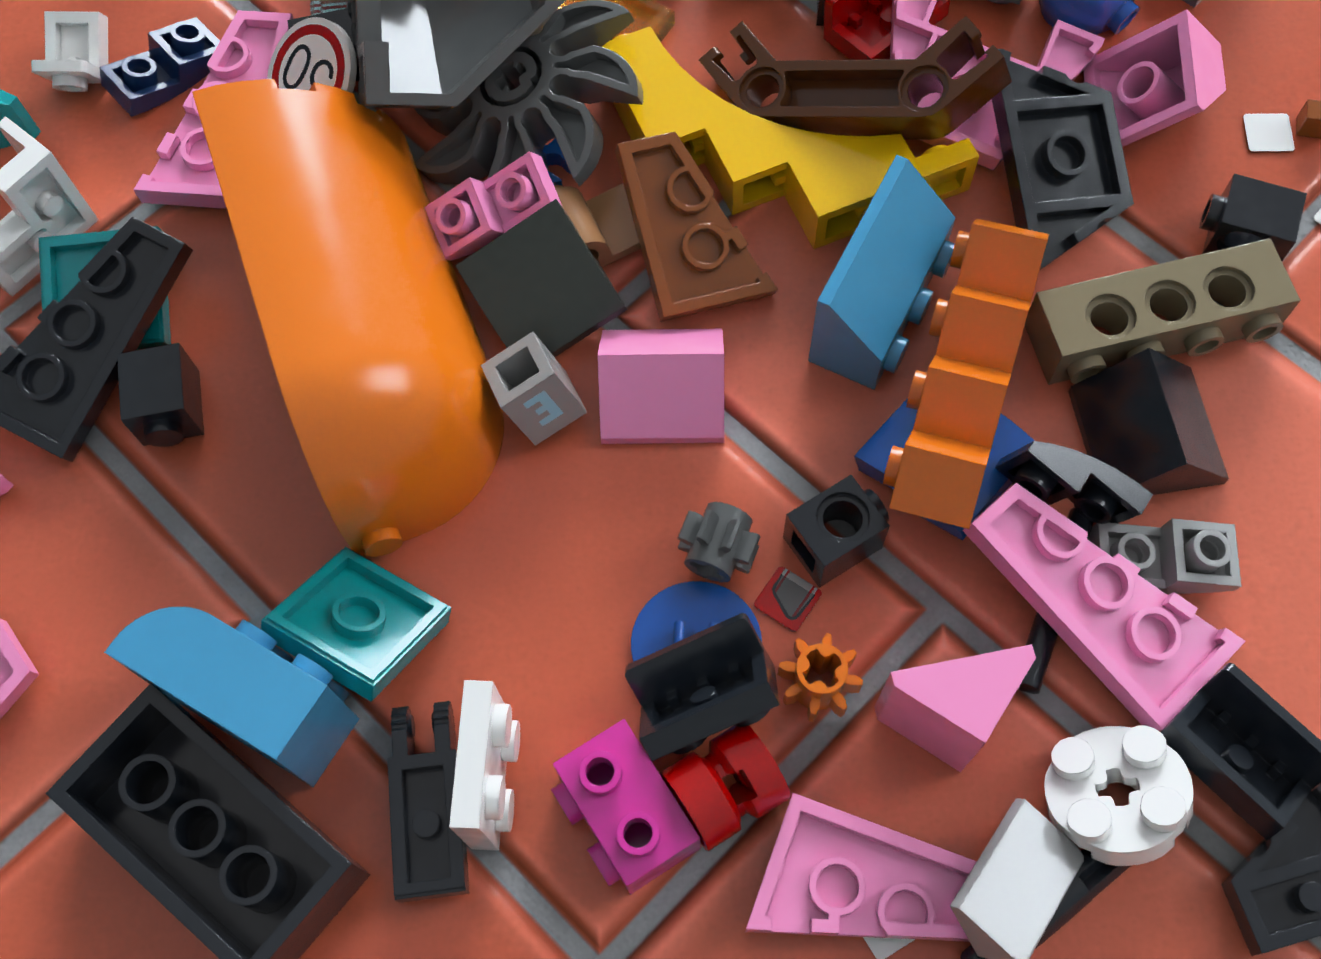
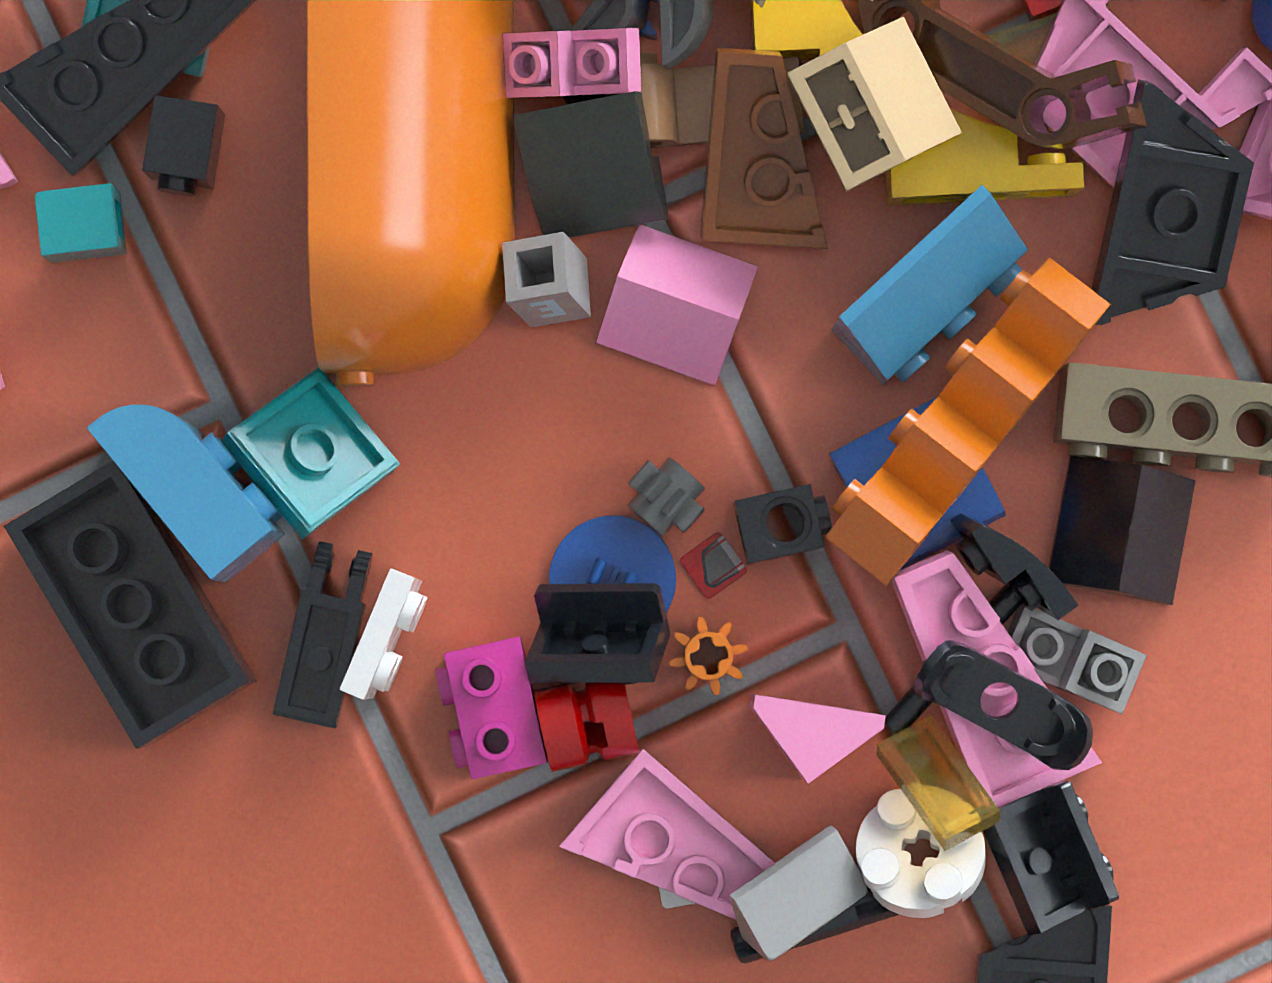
camera: 15 degrees right, 20 degrees up
none -> teal panel [35,183,127,263]
none -> tan slope [787,17,962,192]
none -> clear yellow tile [877,716,1000,851]
none -> black piece [914,640,1093,770]

